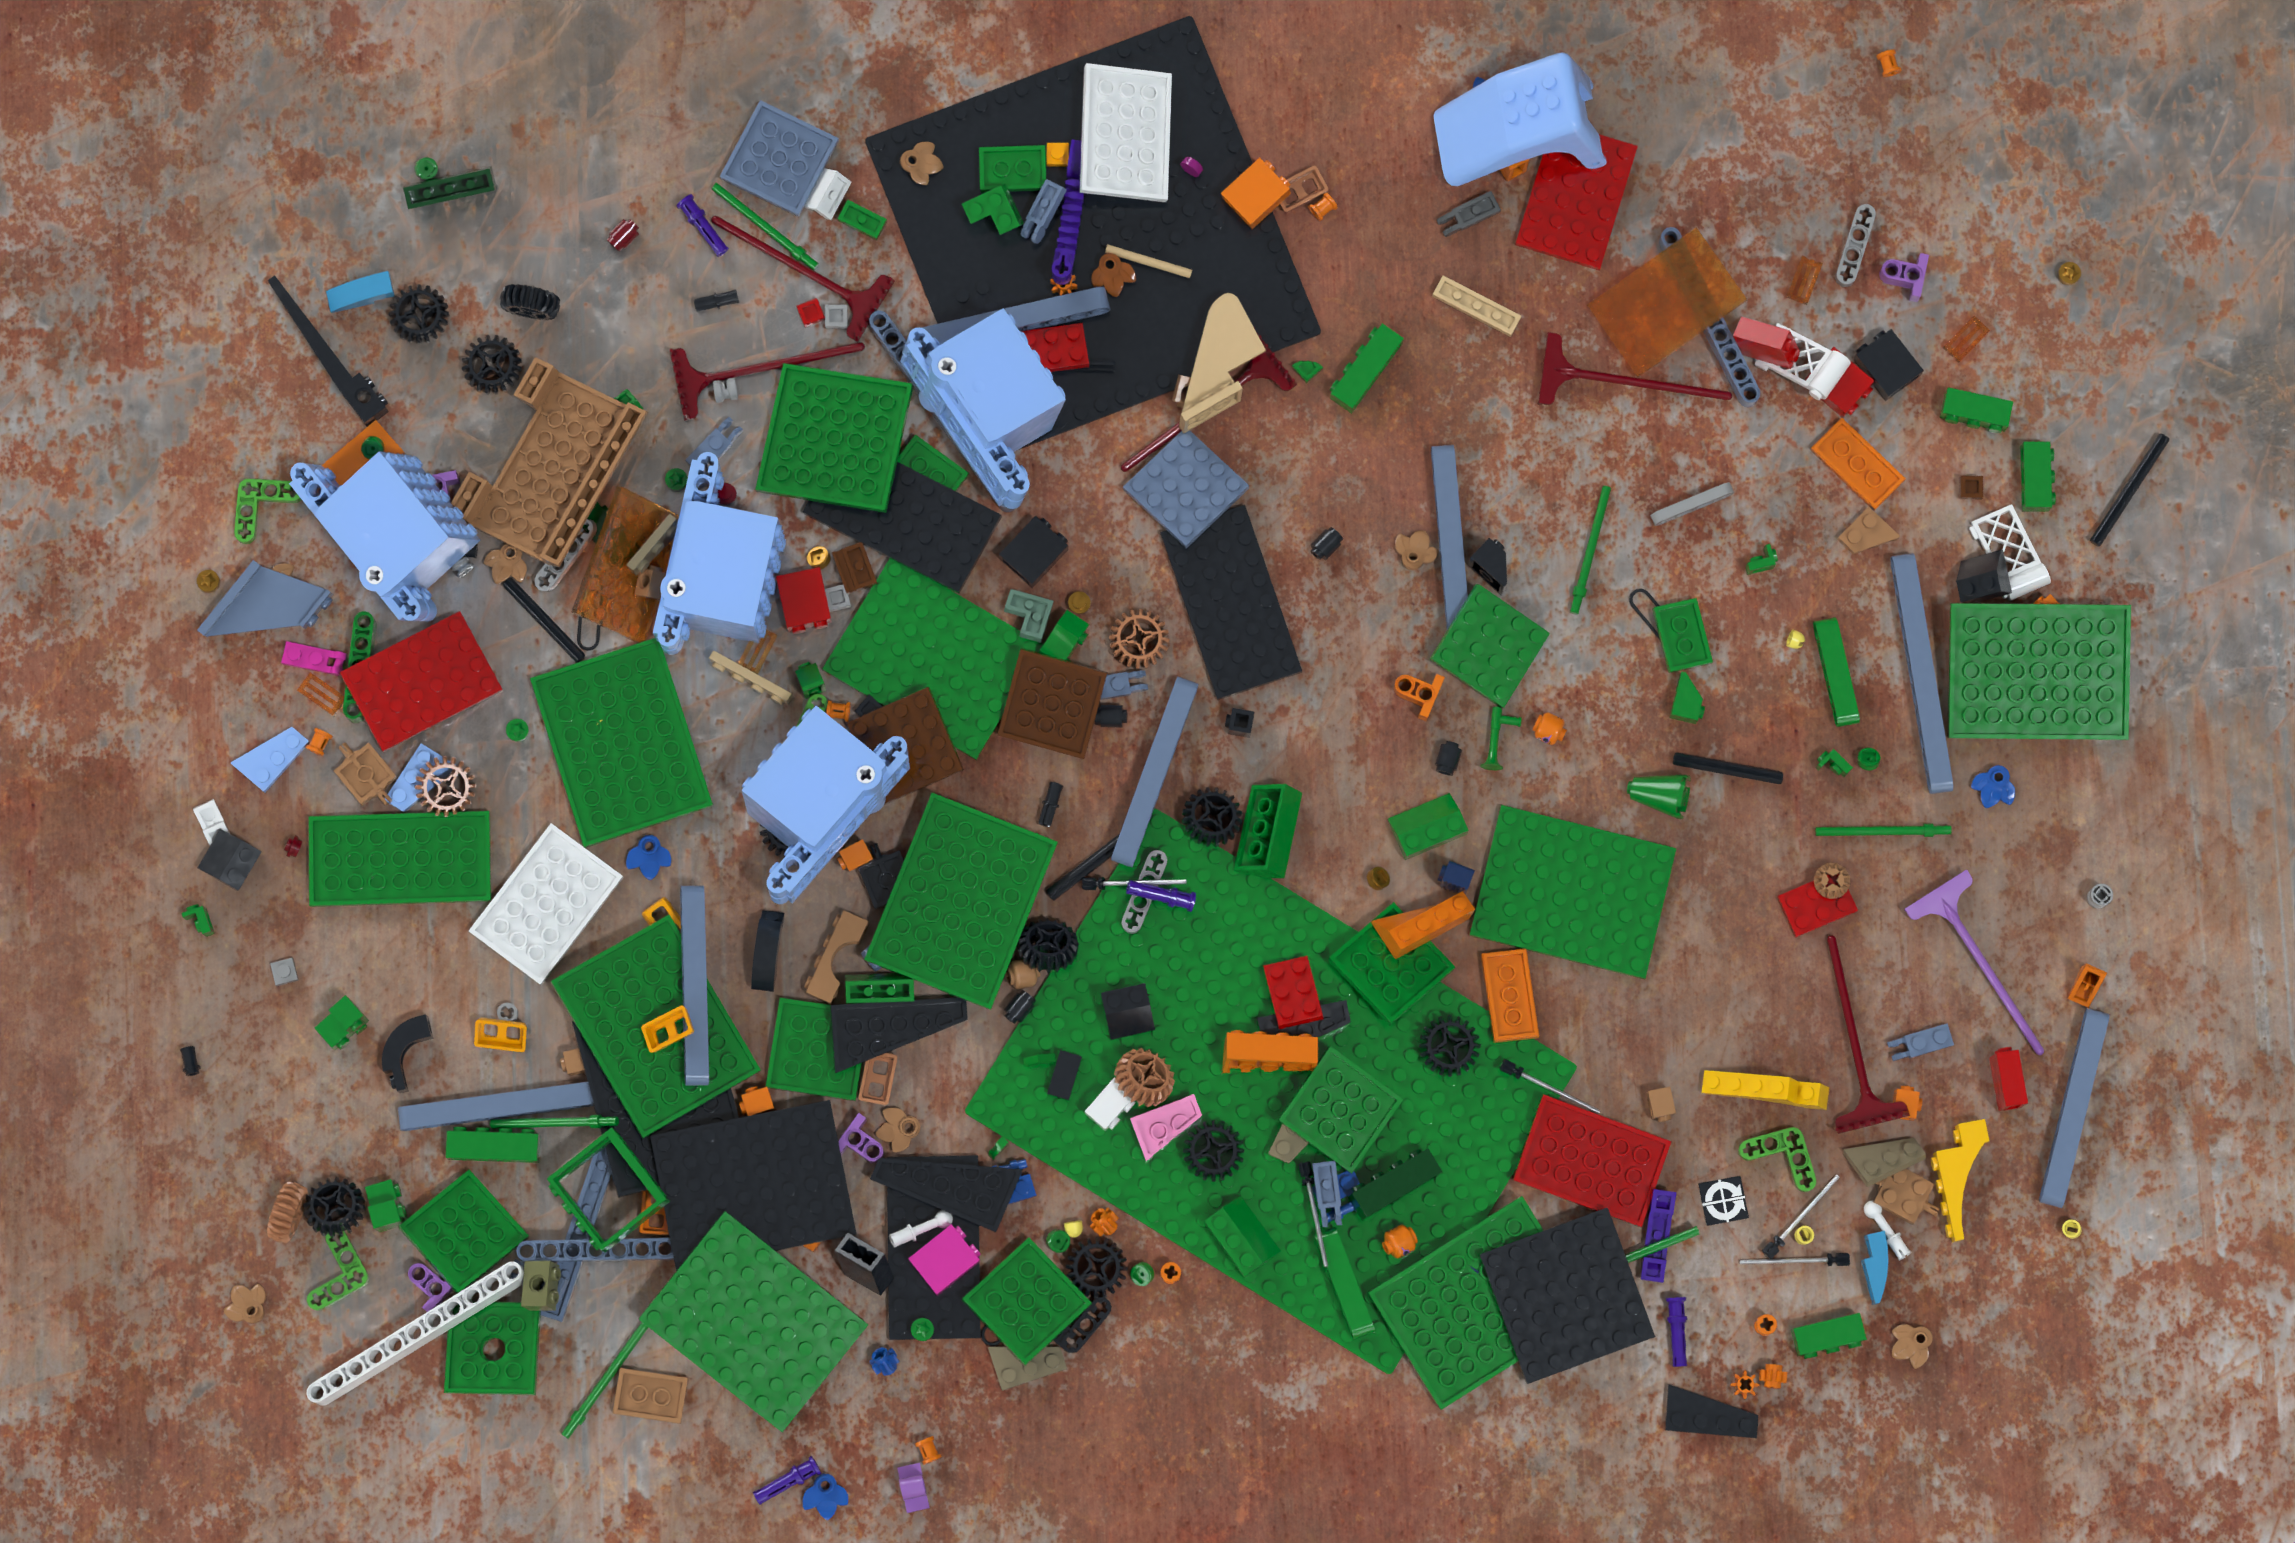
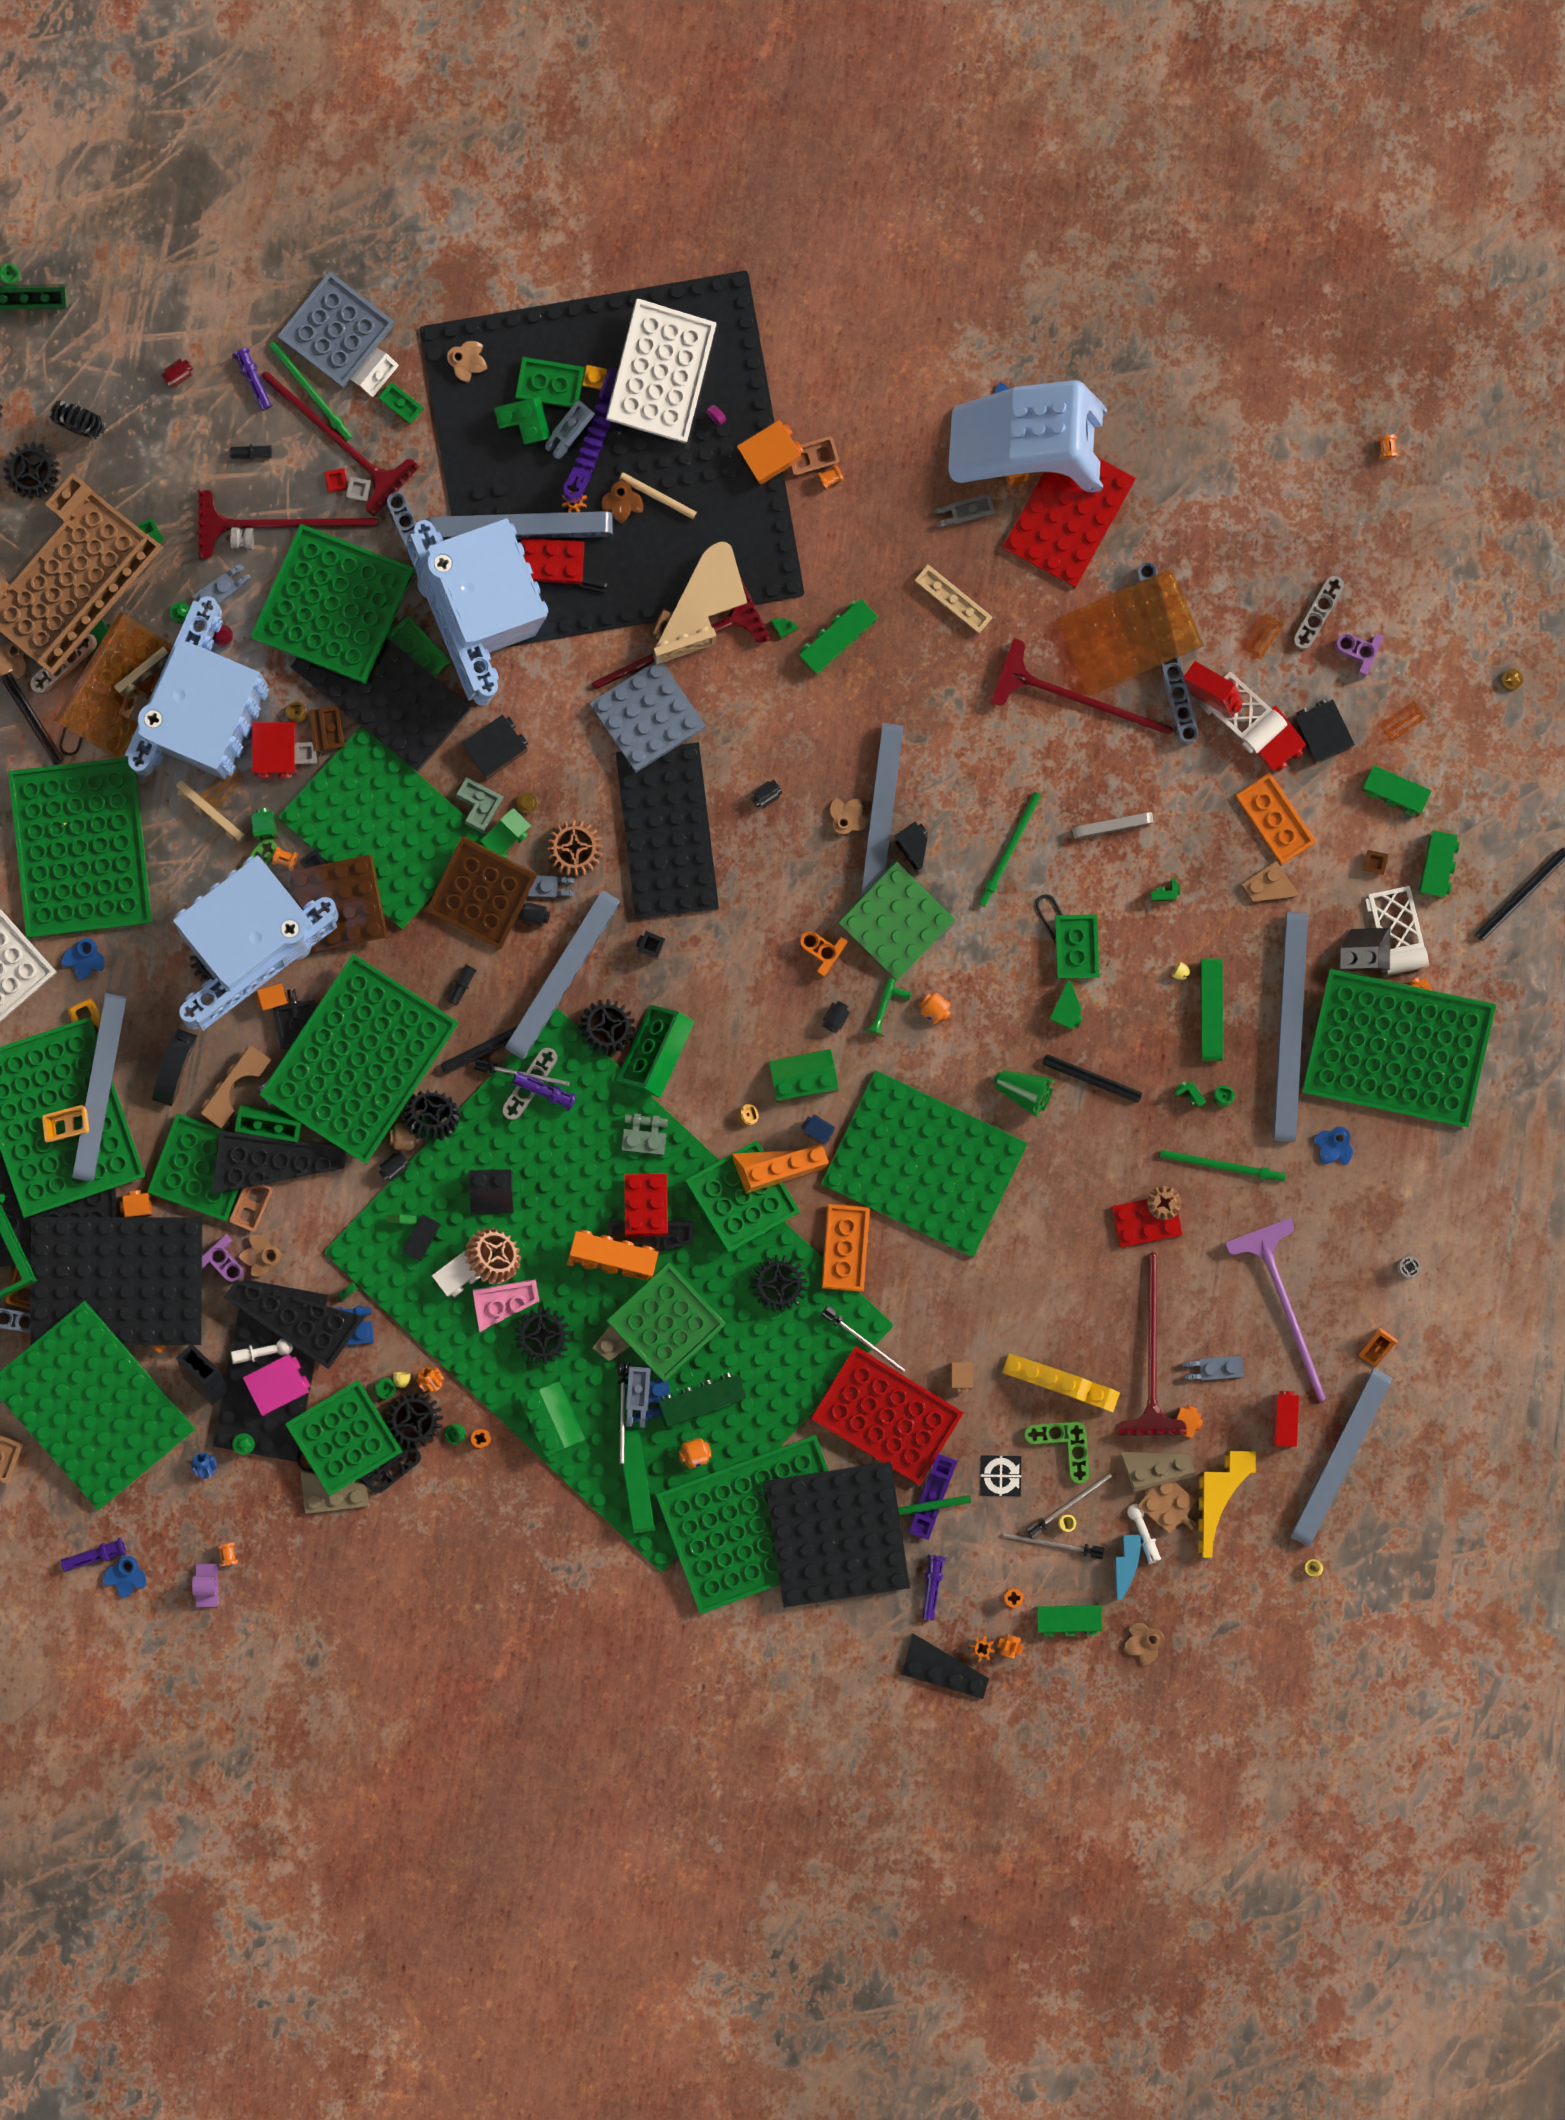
camera: 15 degrees right, 5 degrees up
none -> sand green plate [622,1113,668,1155]

